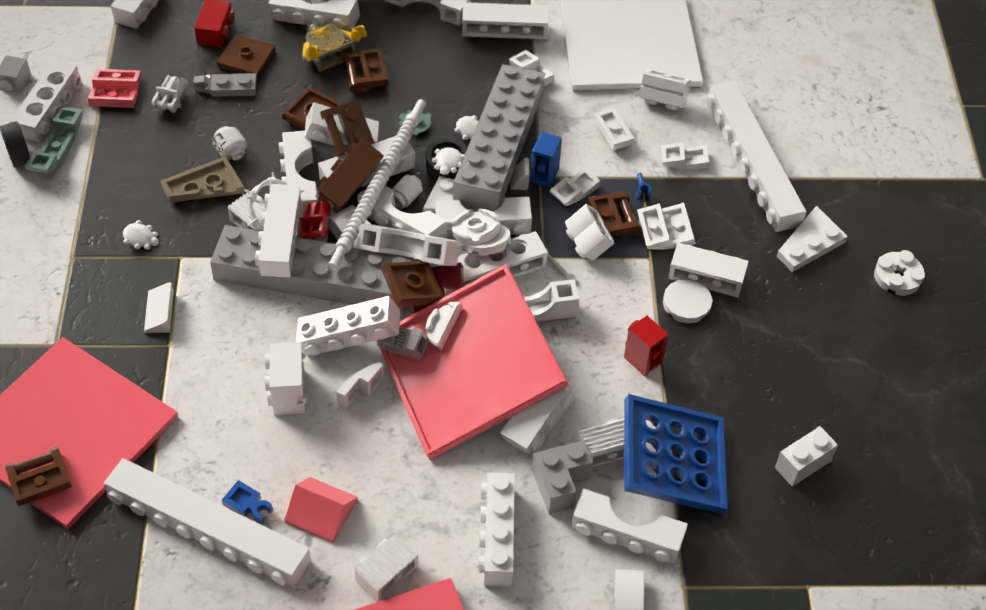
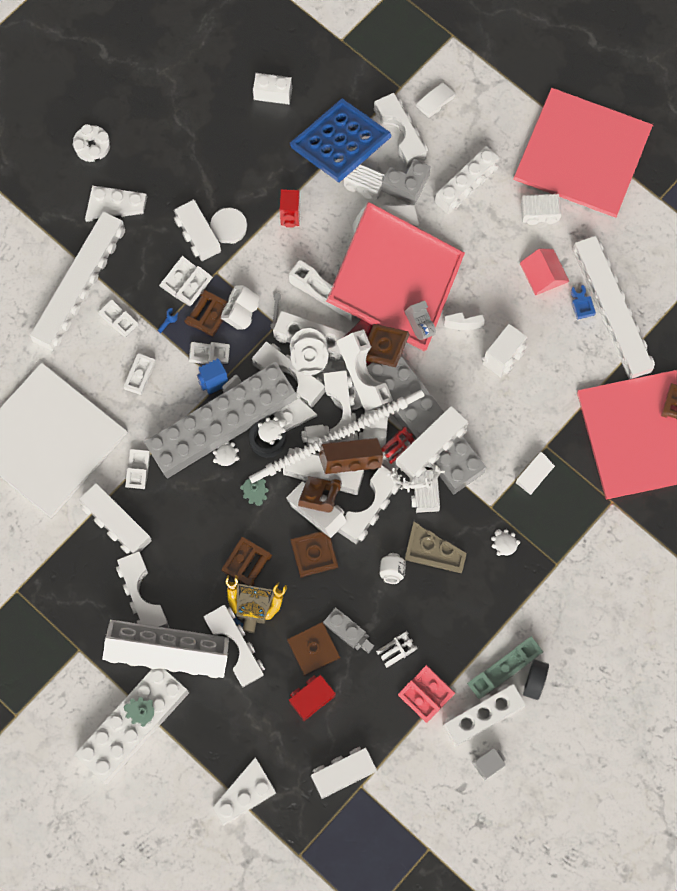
camera: 135 degrees left, 20 degrees up
white brick [296,296,400,356] -> none
white tile [426,302,463,350] -> none
white brick [639,69,691,110] -> none

